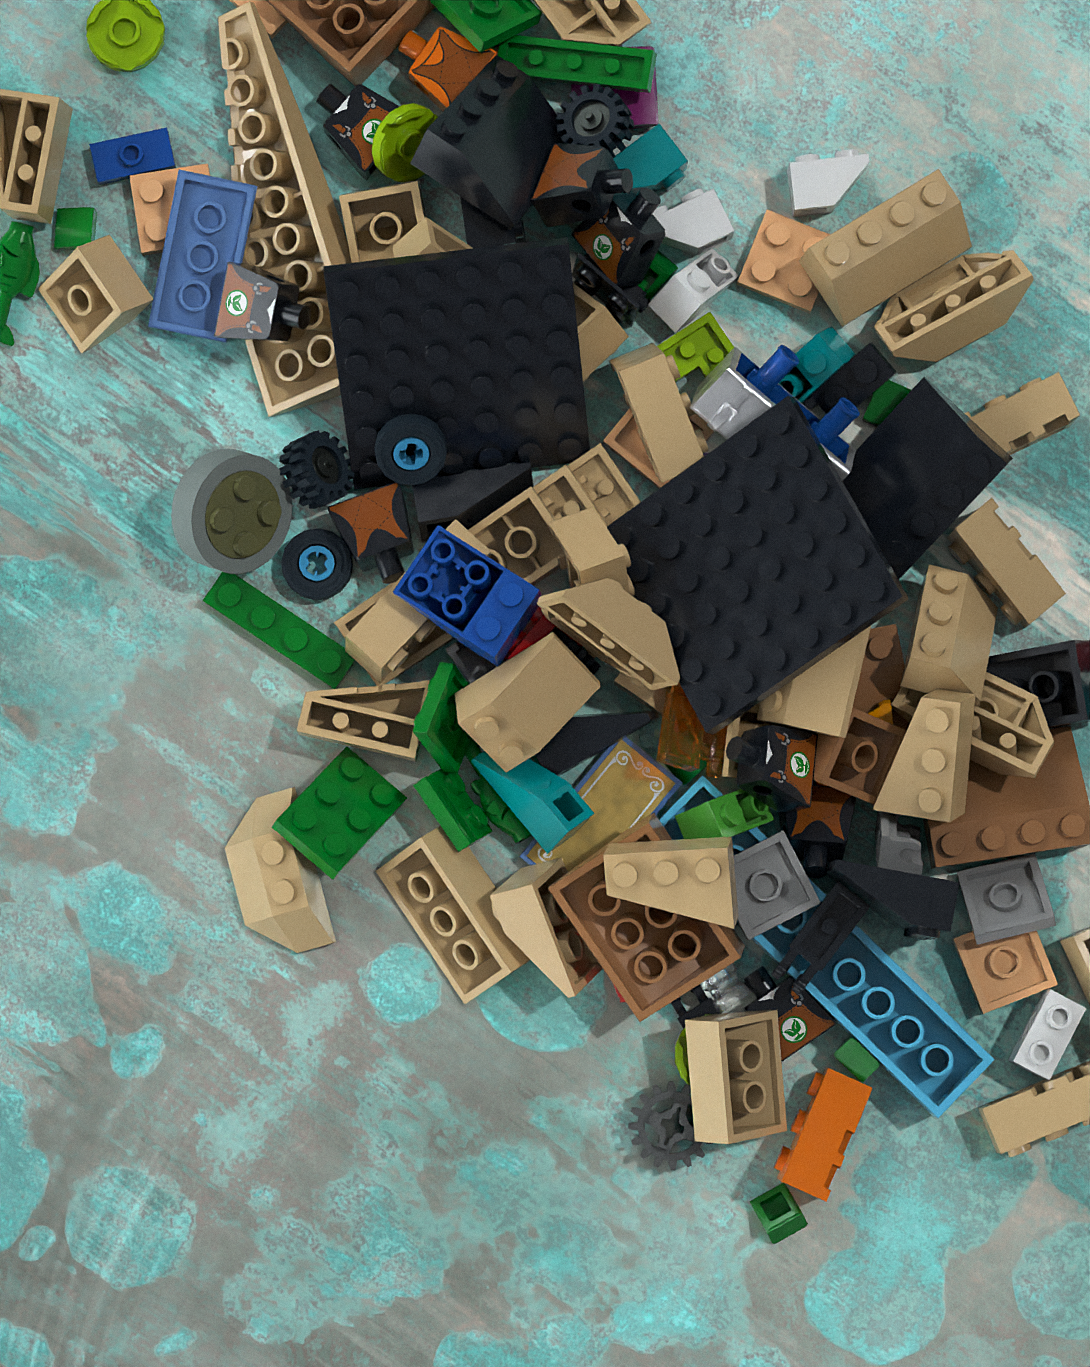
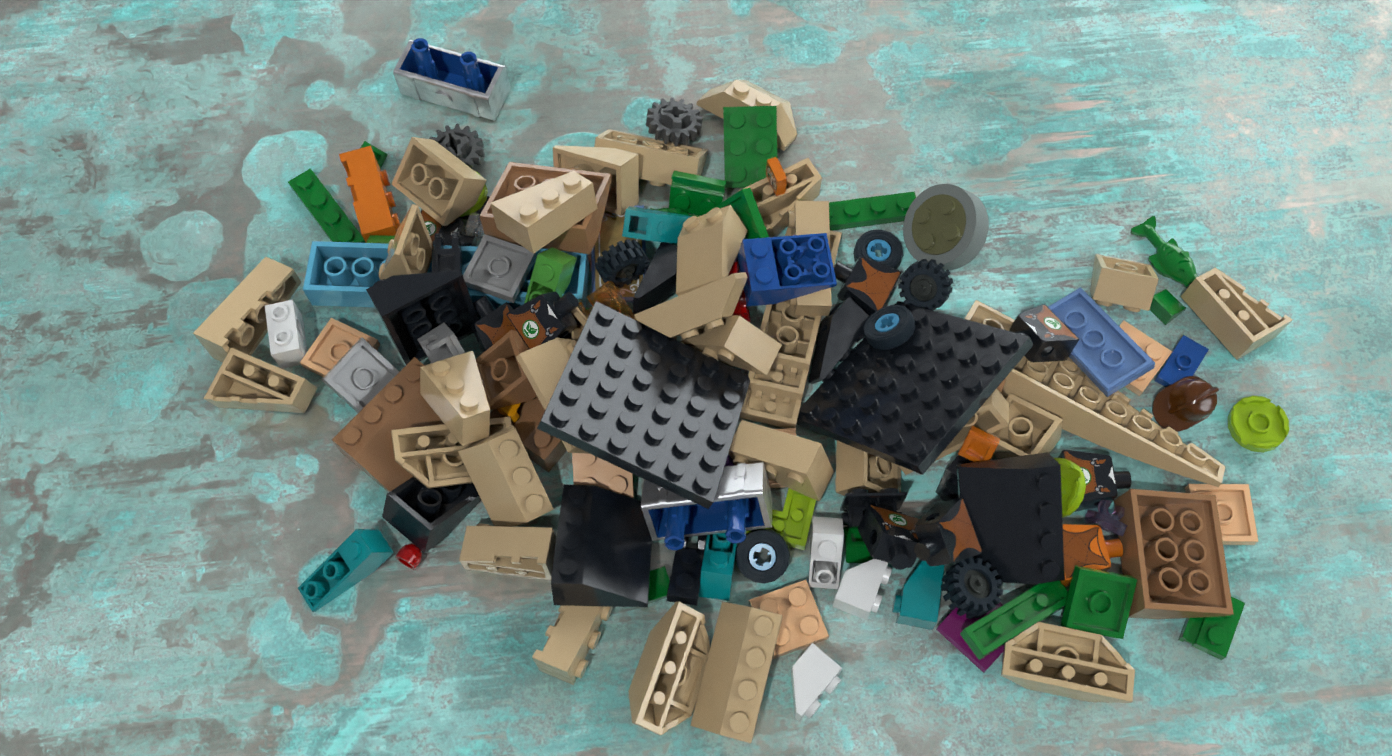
camera: 140 degrees right, 20 degrees down
none -> green plate [288,168,366,243]
none -> tan slope [379,204,434,280]
none -> piece [393,38,510,121]
none -> black wheel [595,239,650,289]
none -> dark grey gear [646,97,703,146]
none -> black bush [735,528,790,584]
none -> orange tile [766,157,787,196]
none -> orange tile [958,426,1000,462]
none -> clear purple tile [1083,499,1128,536]
none -> reddish brown piece [1152,376,1219,432]

